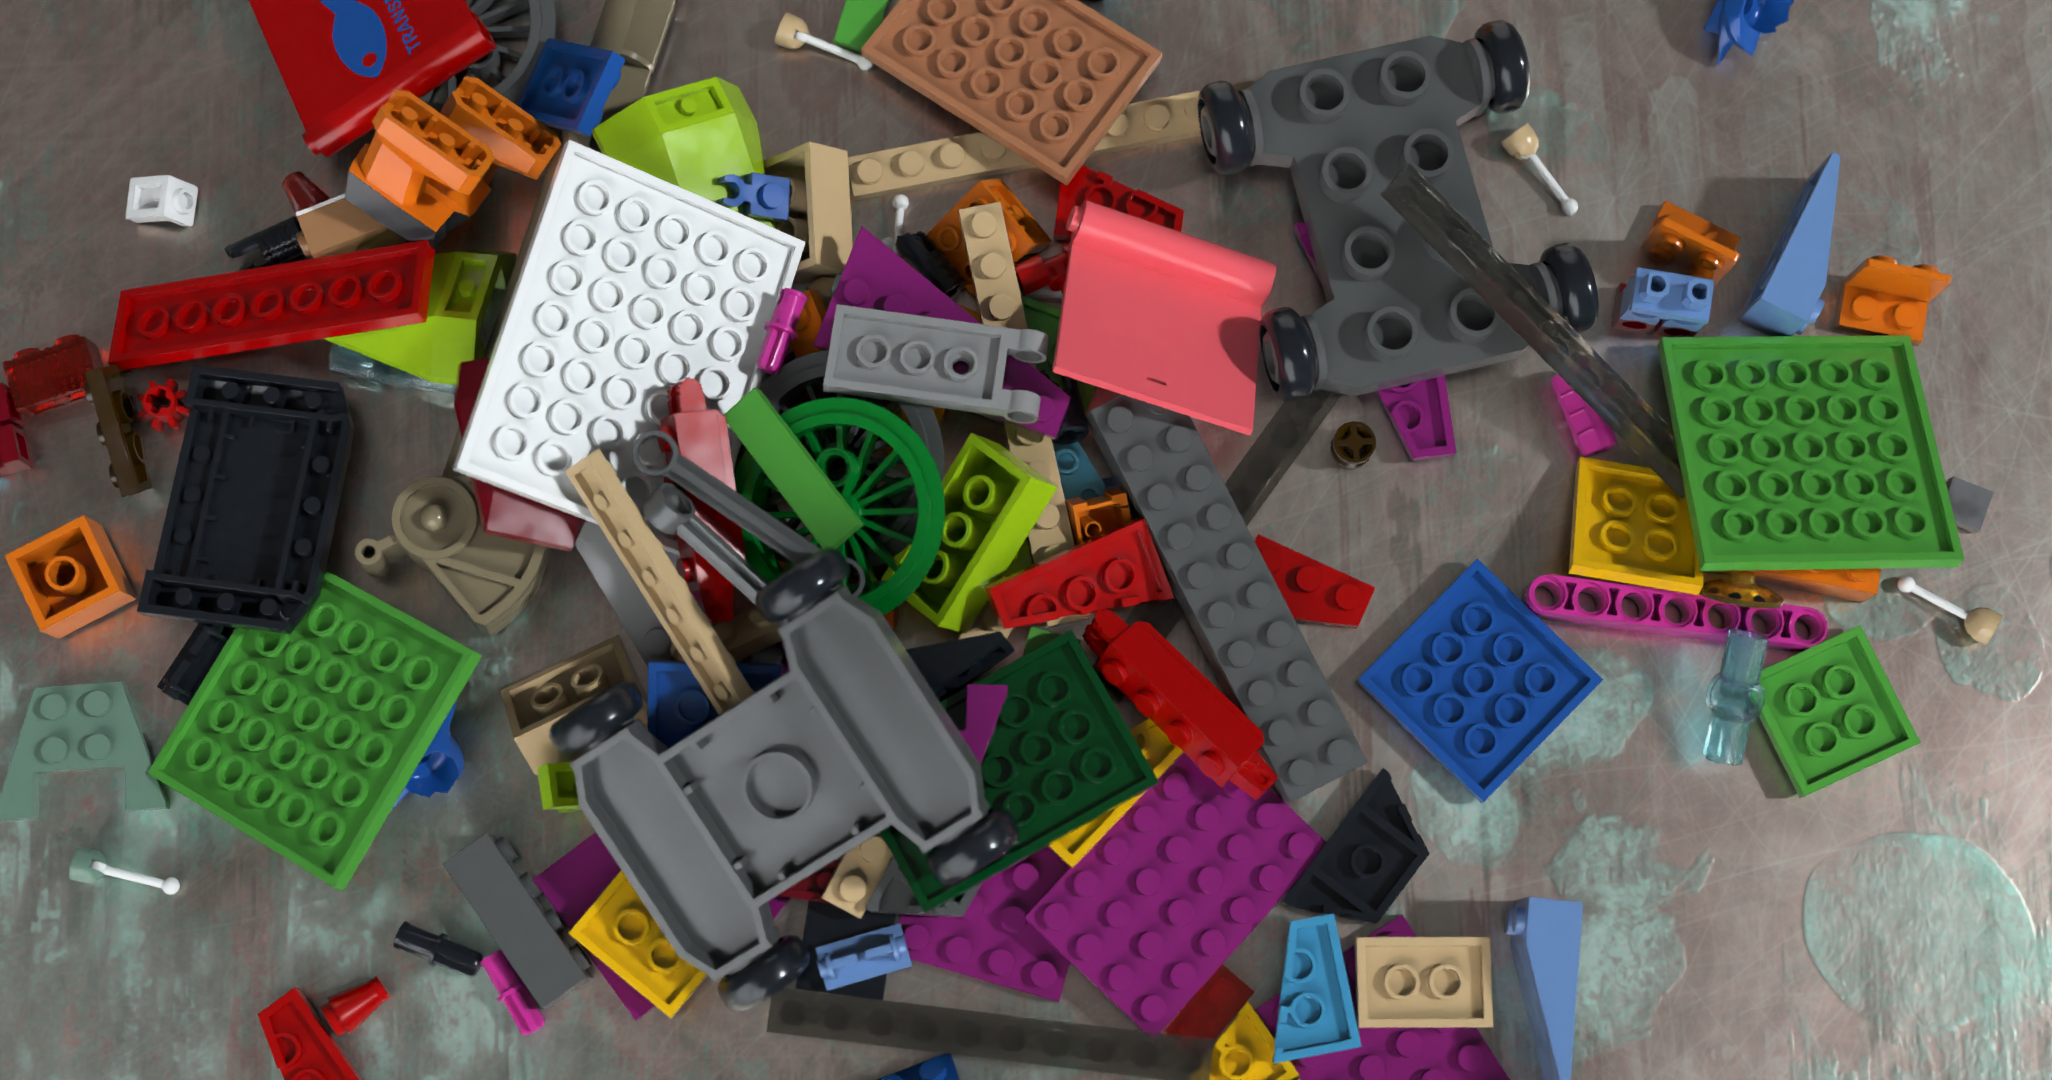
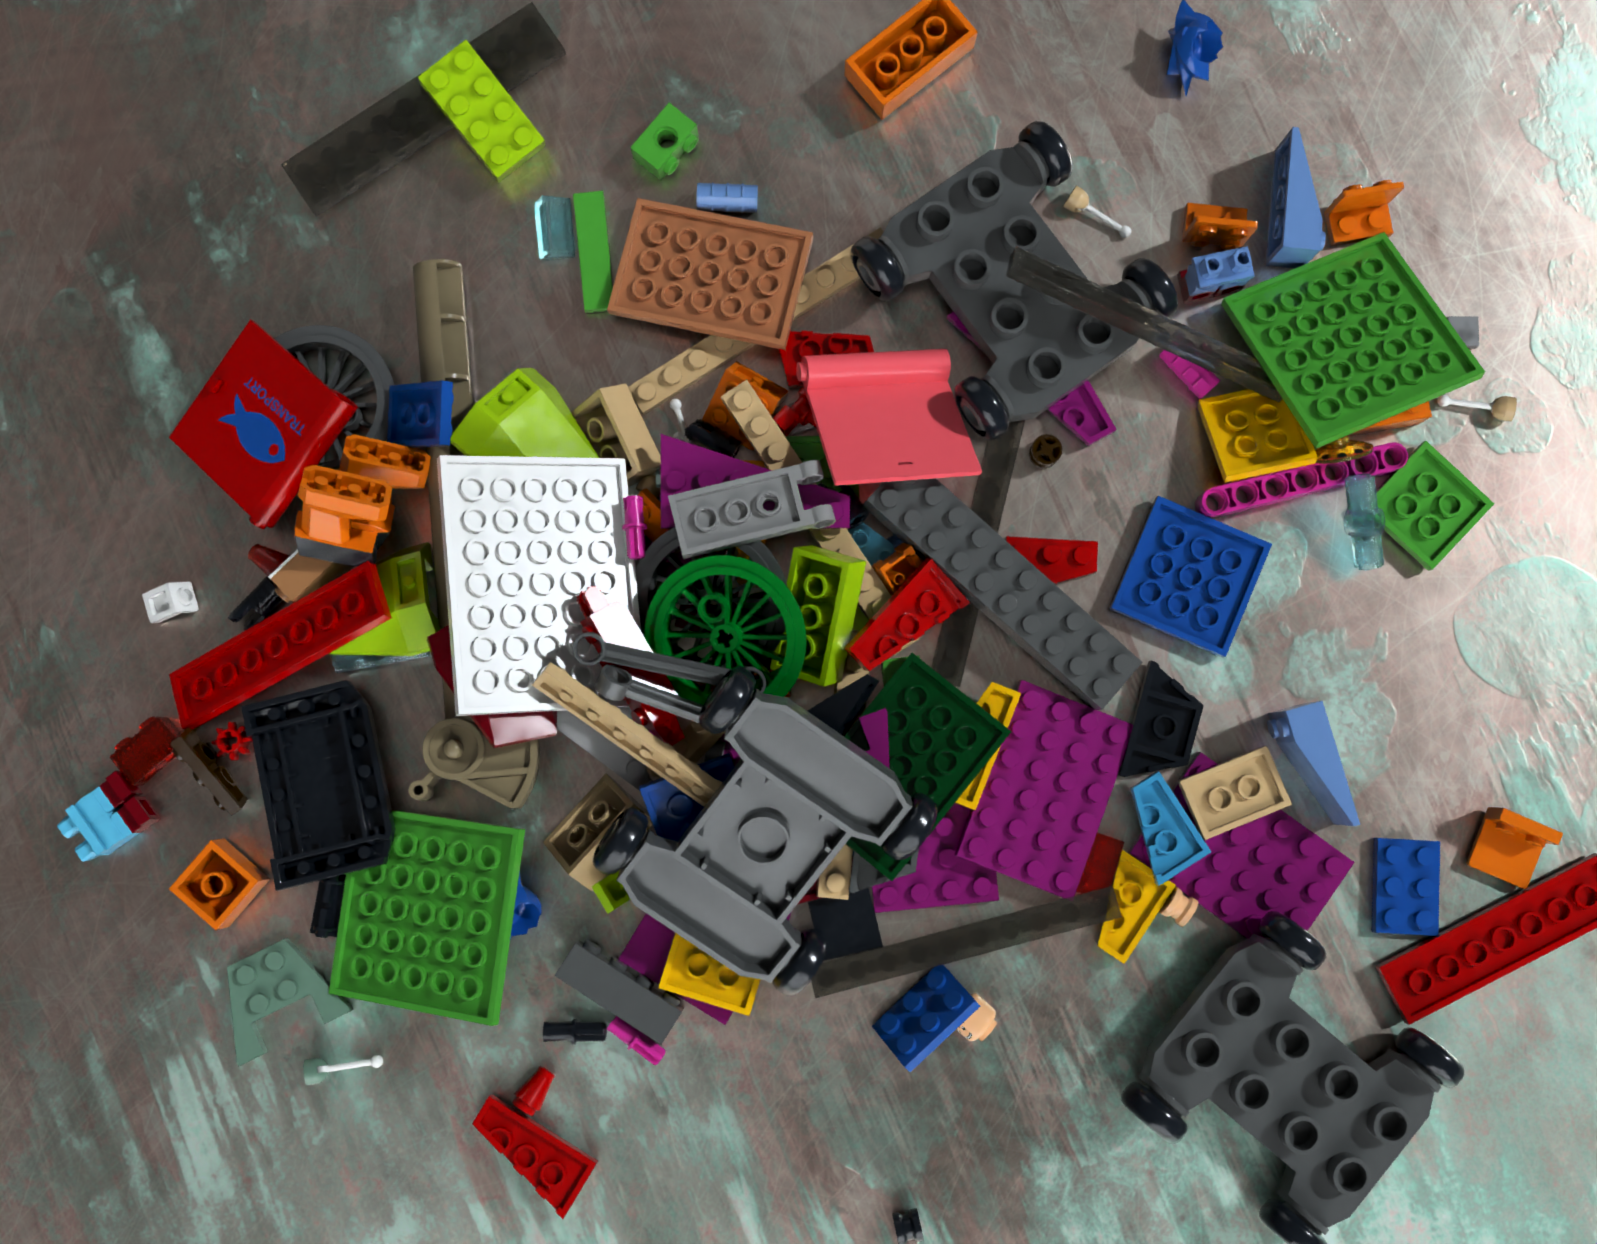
camera: 20 degrees left, 5 degrees up
blue plate [716,172,790,223] -> none
bright green tile [724,388,864,548] -> none
hinge [775,12,873,70] -> none
medium blue hinge [815,923,912,991] -> none
red hinge [1082,608,1278,800] -> none

